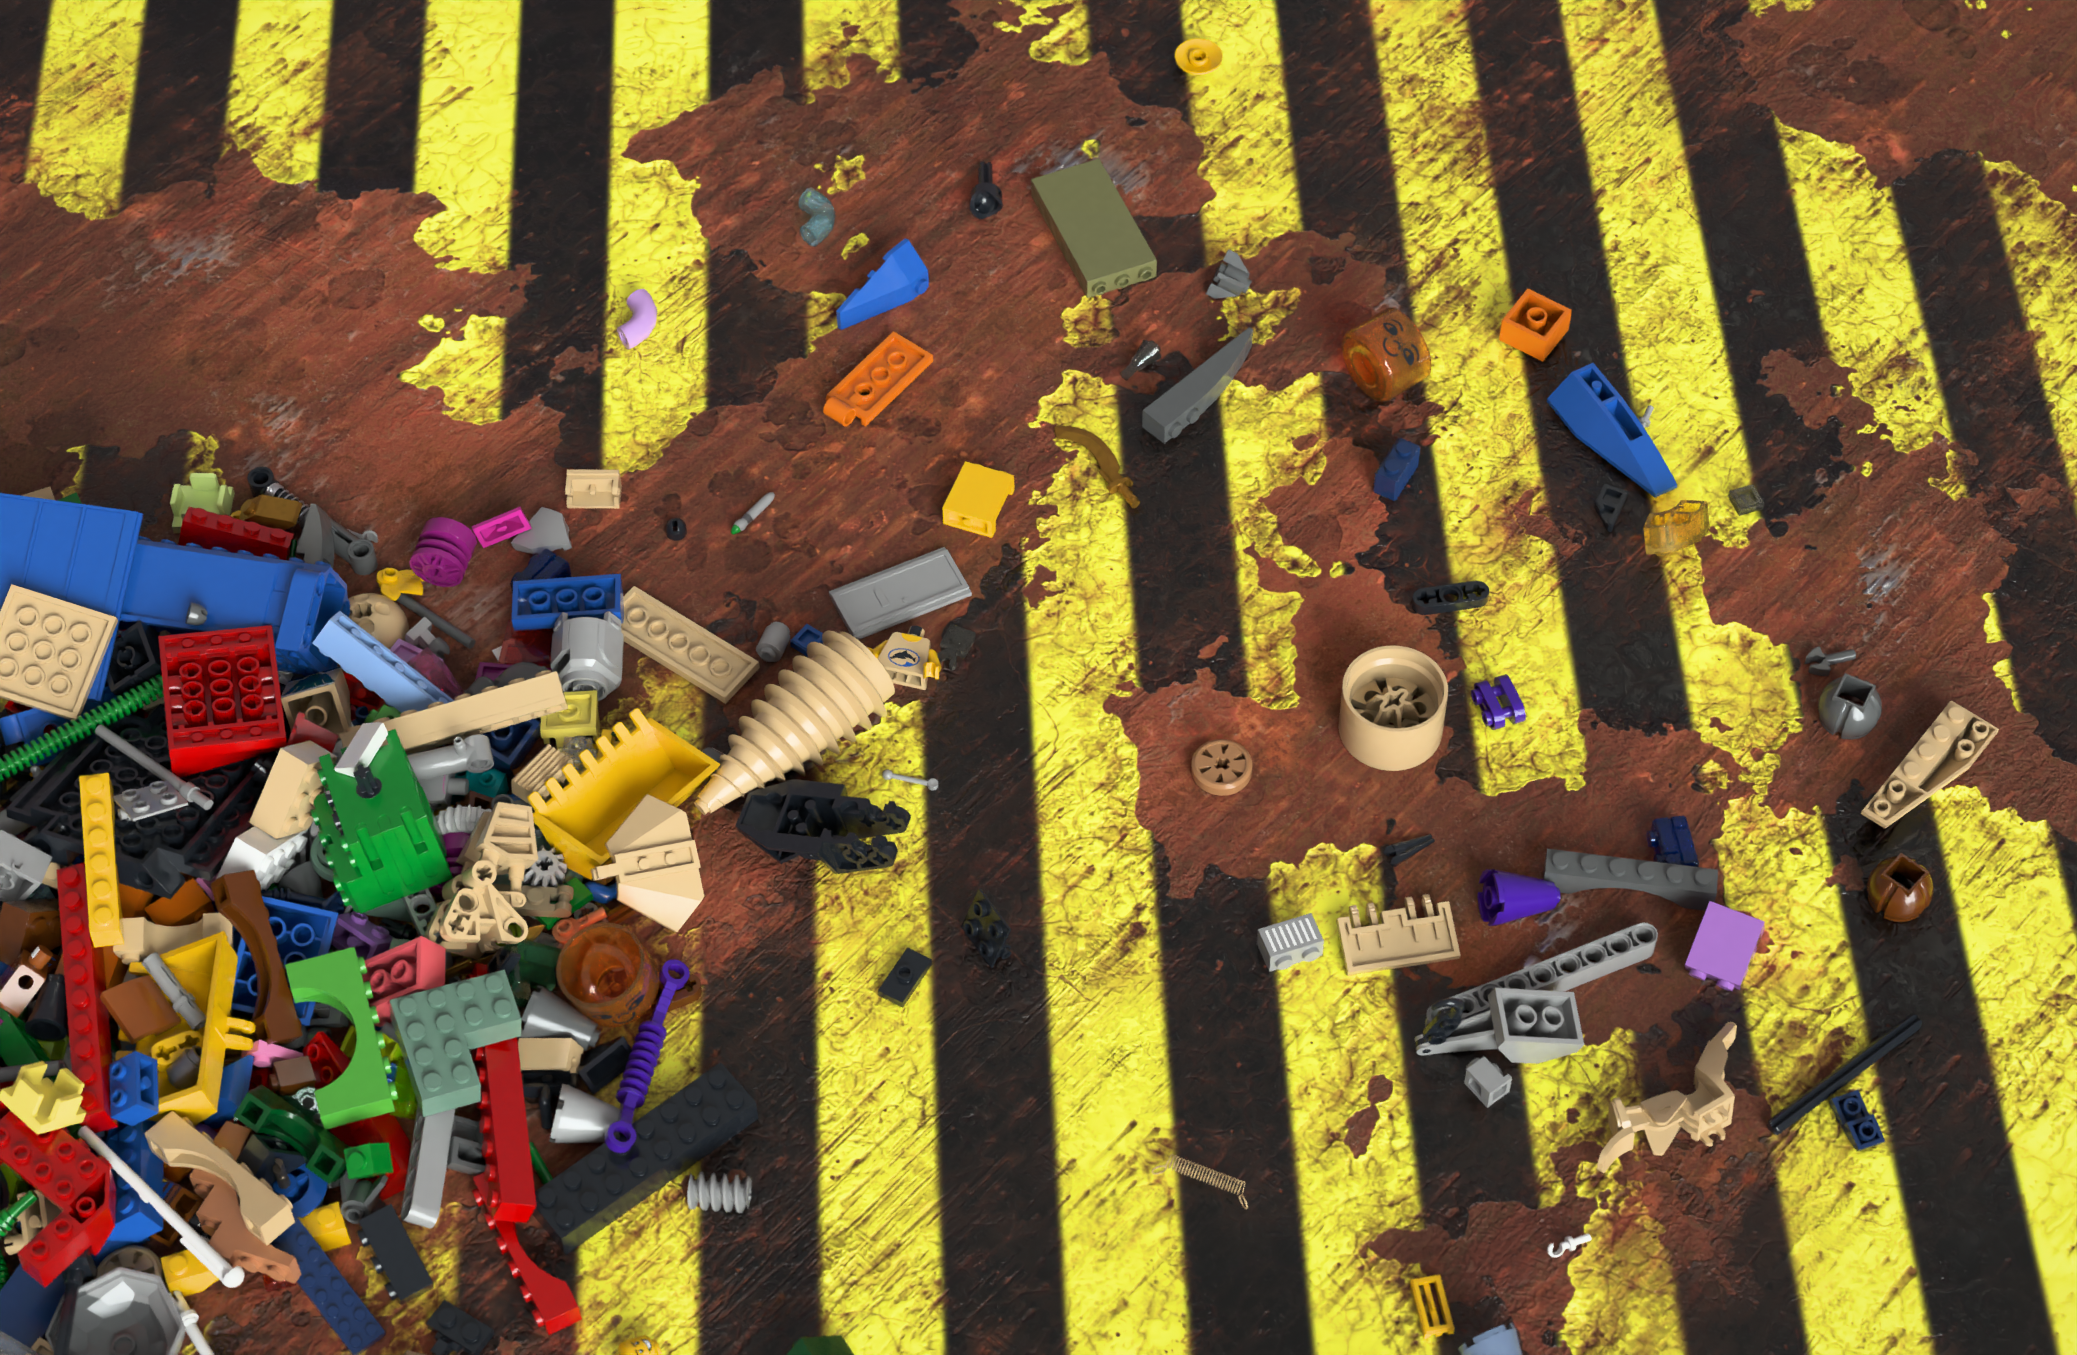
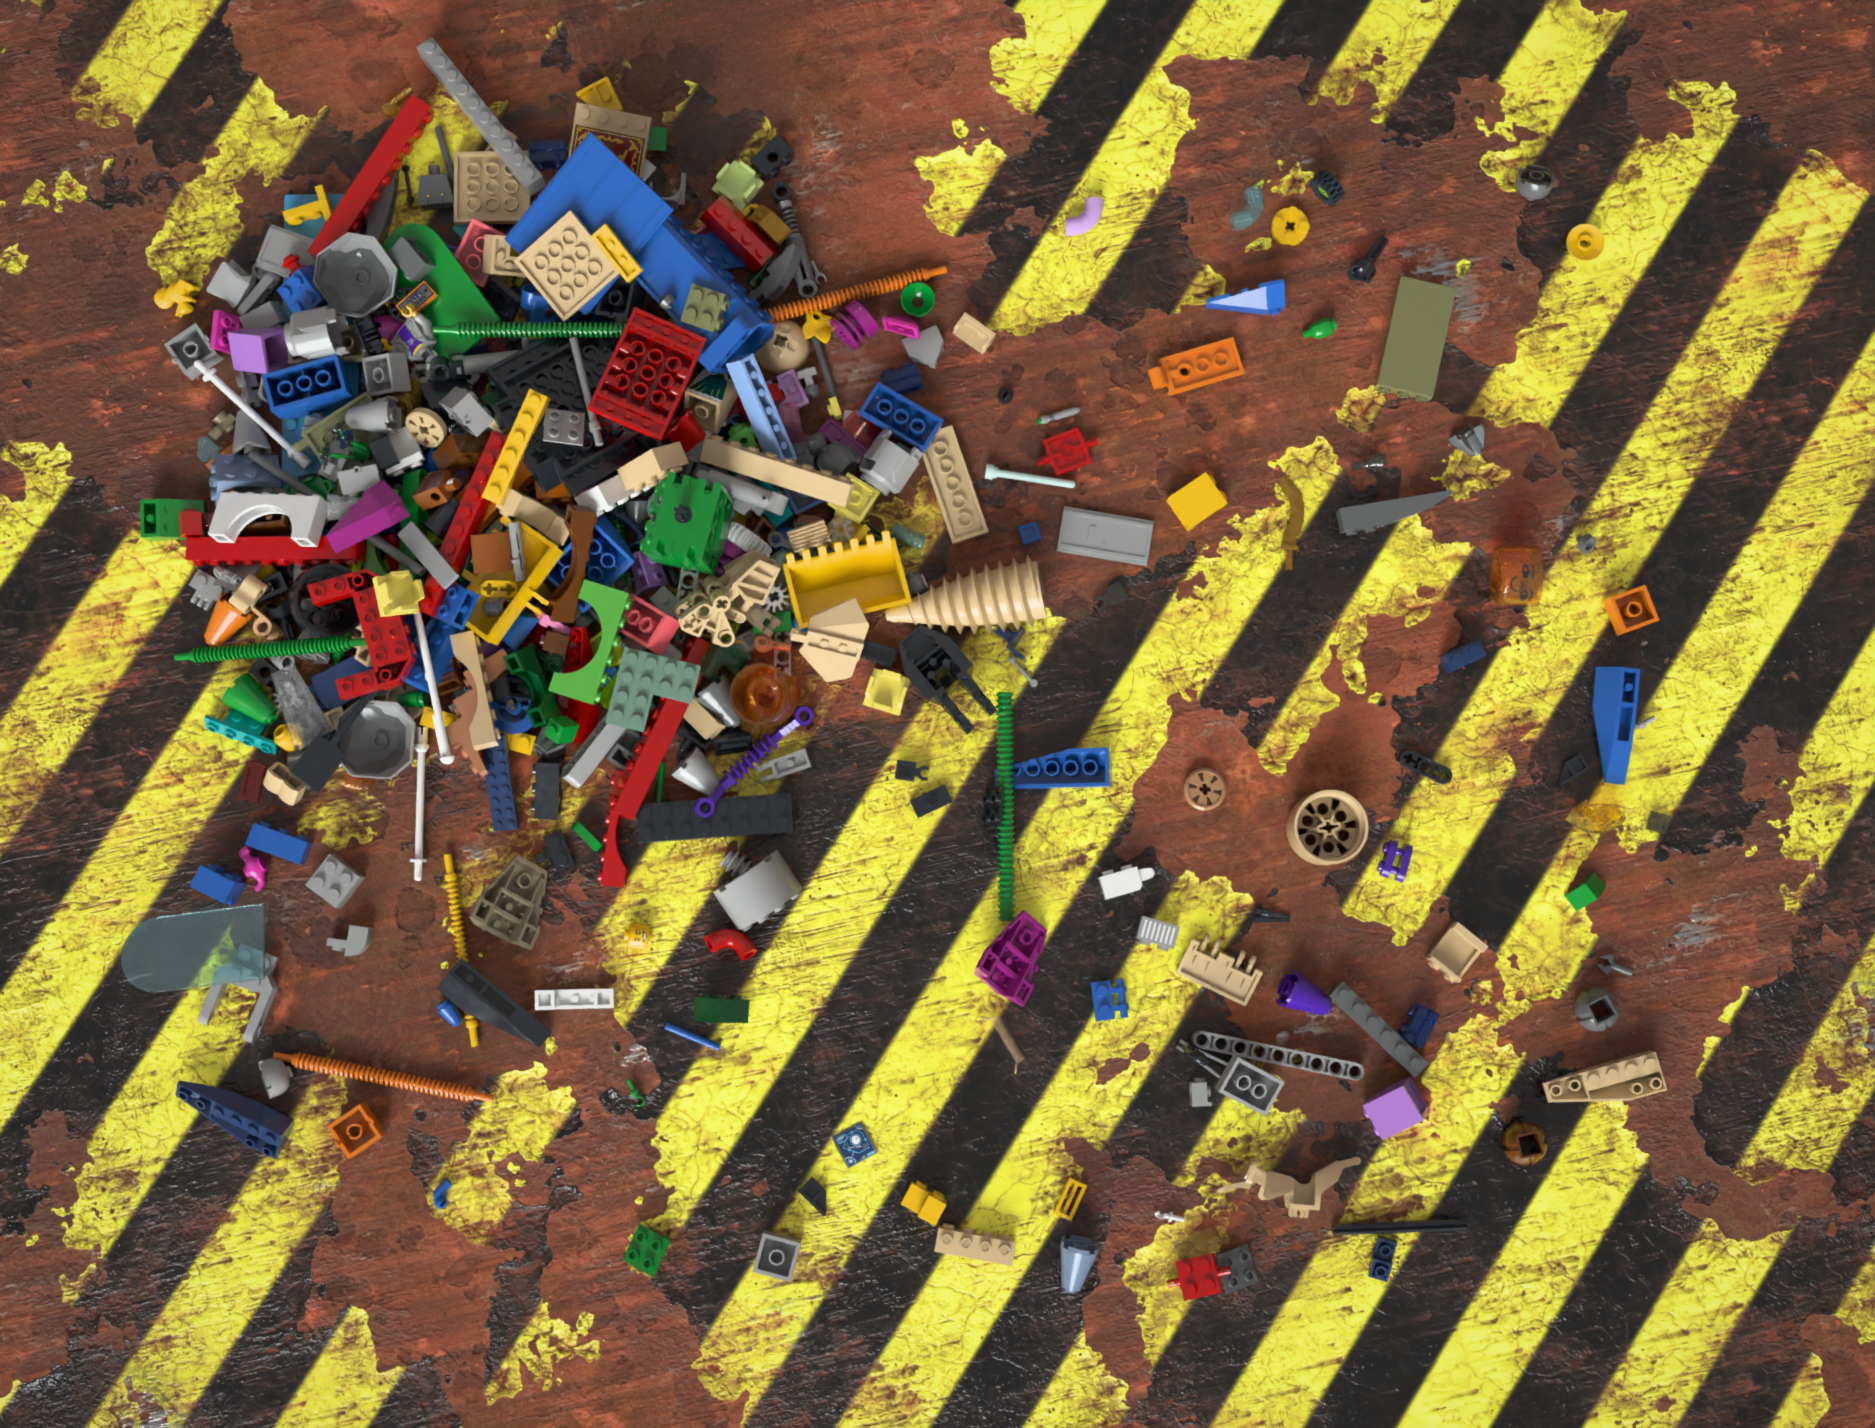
camera: 30 degrees right, 30 degrees up
white slope [334,722,388,777] -> none
black tile [487,948,521,977] -> none
light grey brick [756,622,790,662] -> none
tan torso [867,625,941,690] -> none
none -> light grey tile [397,521,459,589]
none -> green cone [397,689,428,708]
none -> green beam [571,820,603,852]
none -> yellow plate [591,224,644,283]
none -> olive plate [680,284,730,334]
none -> red cylinder [704,929,757,961]
none -> light grey cylinder [712,849,802,932]
none -> black brick [750,135,794,182]
none -> light grey hinge [756,748,812,783]
none -> orange hose [763,266,947,323]
none -> light yellow plate [827,396,842,421]
none -> black plate [860,639,898,669]
none -> light yellow panel [863,668,910,716]
none -> sand green piece [890,523,926,551]
none -> black plate [895,760,929,782]
none -> green piece [901,282,935,317]
none -> magenta wedge [974,910,1047,1007]
none -> light aqua piece [985,464,1076,488]
none -> dark blue bracket [995,626,1027,663]
none -> blue wedge [995,747,1113,789]
none -> green piece [996,692,1015,921]
none -> red plate [1036,427,1099,477]
none -> blue plate [1090,979,1129,1021]
none -> white hinge [1098,864,1155,900]
none -> red plate [1167,1253,1232,1301]
none -> dark grey hinge [1215,1244,1259,1294]
none -> yellow plate [1271,206,1310,246]
none -> green plant [1302,317,1337,339]
none -> black bush [1310,170,1345,206]
none -> tan panel [1425,922,1489,983]
none -> dark grey cylinder [1516,165,1556,201]
none -> slope [1564,872,1606,911]
none -> dark grey tile [1576,533,1597,554]

